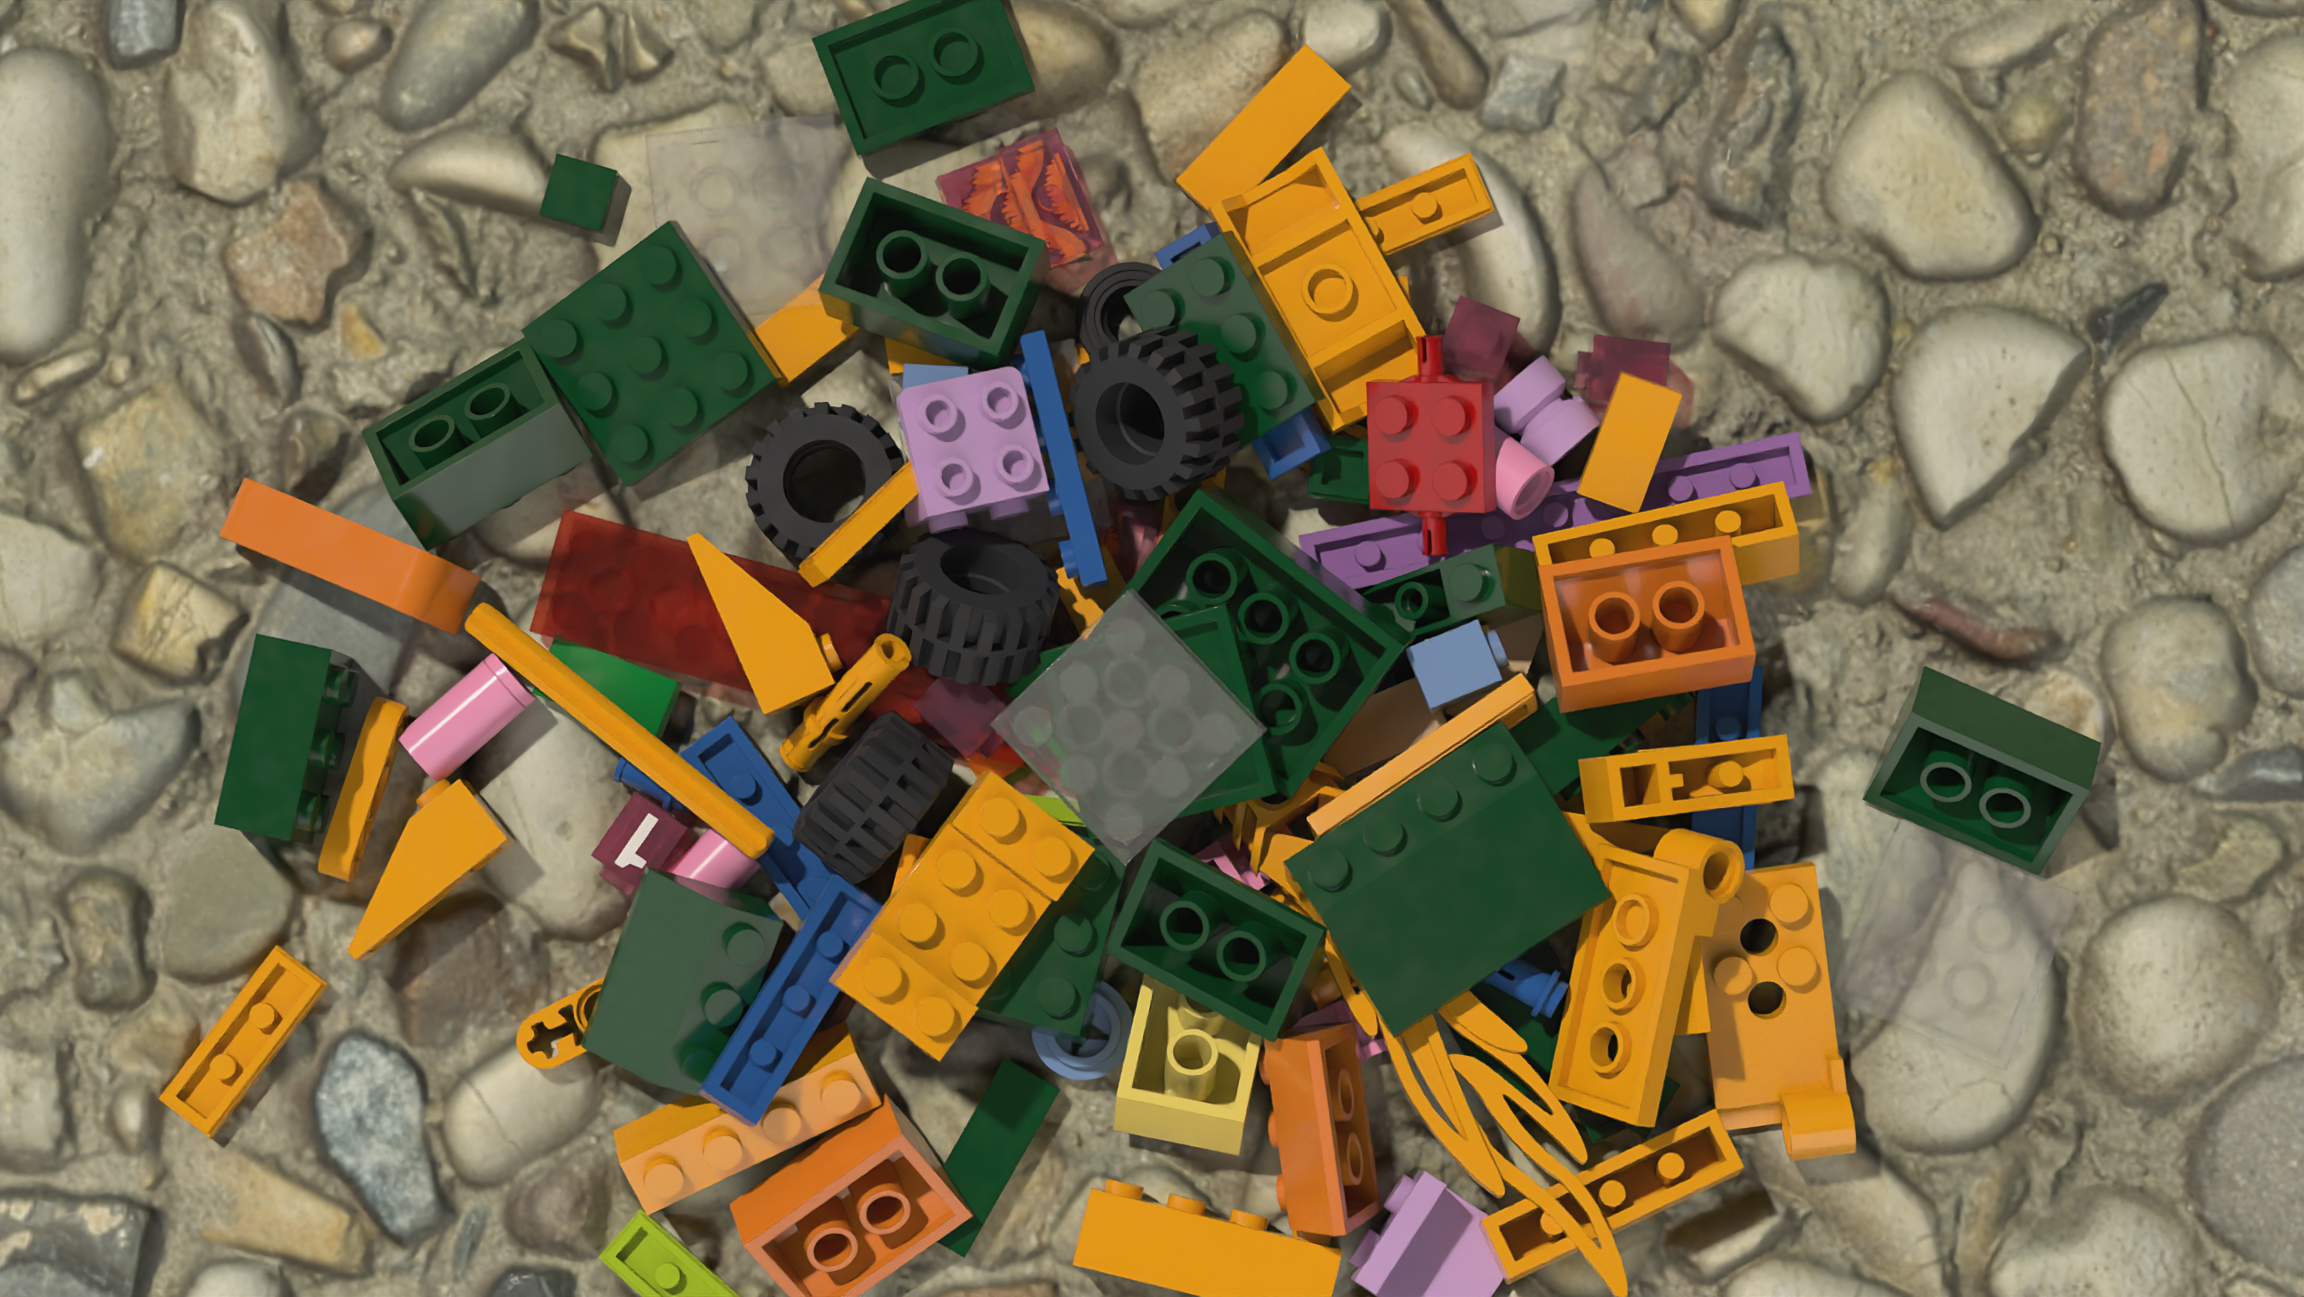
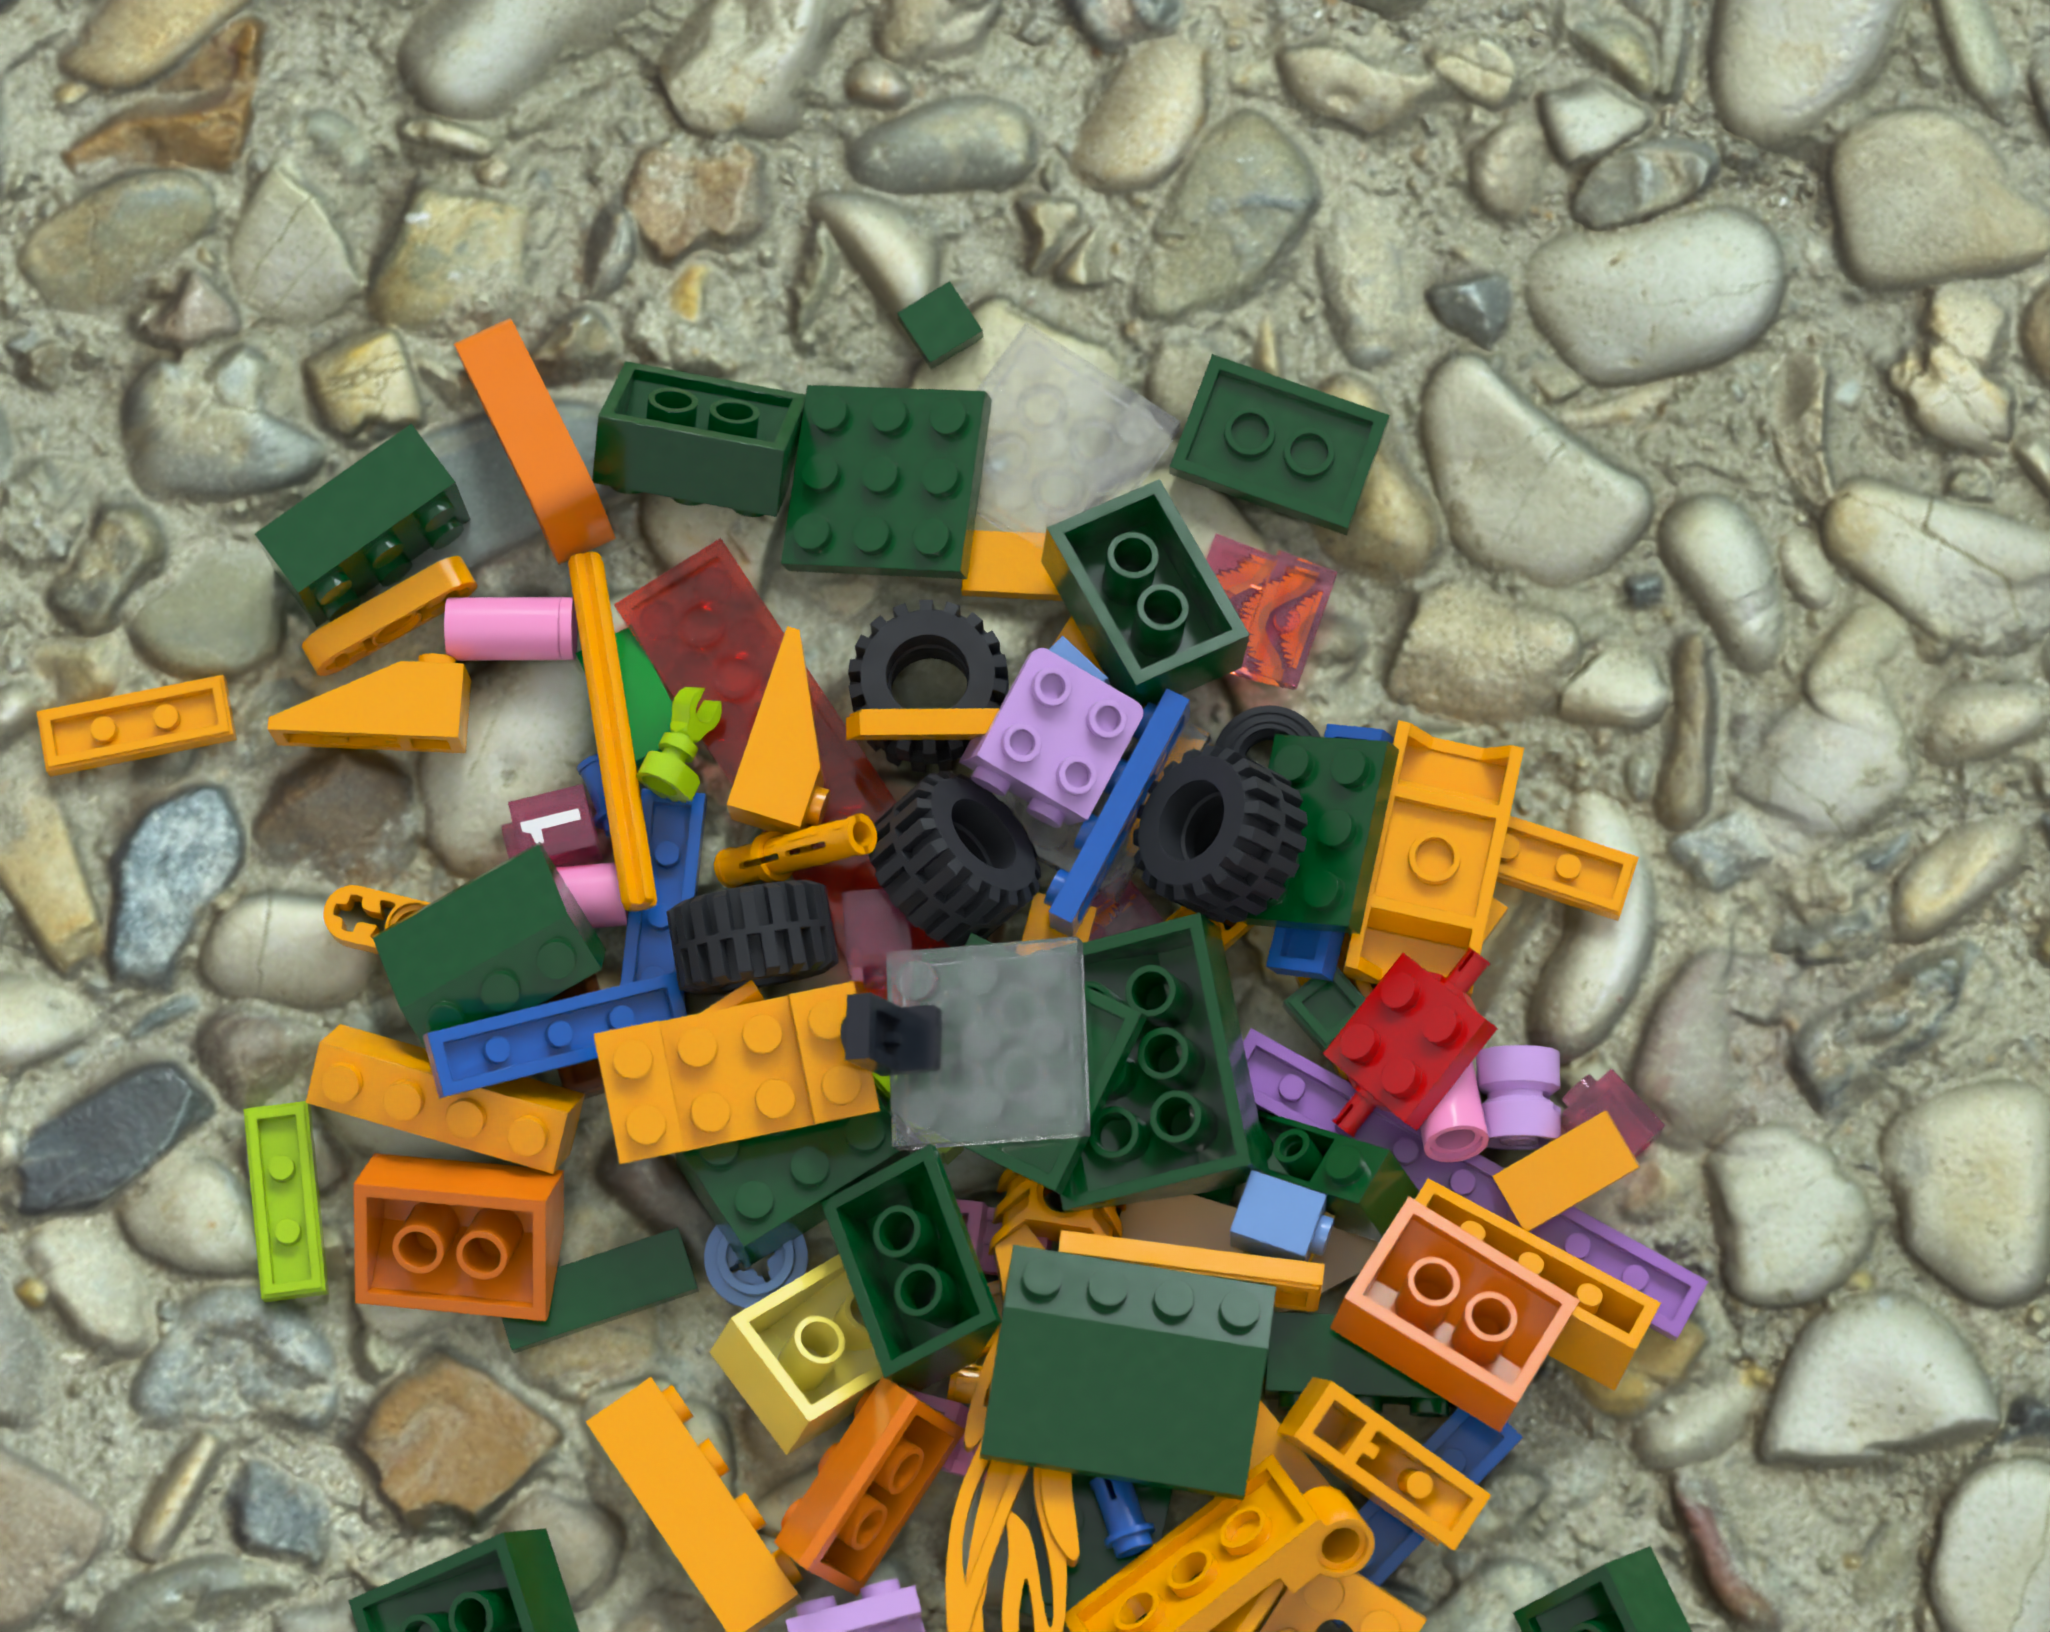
camera: 45 degrees right, 10 degrees down
light orange tile [1175,44,1352,214] -> none
clear pink brick [1443,295,1521,385] -> none
none -> lime piece [636,687,722,803]
none -> black bracket [840,993,943,1076]

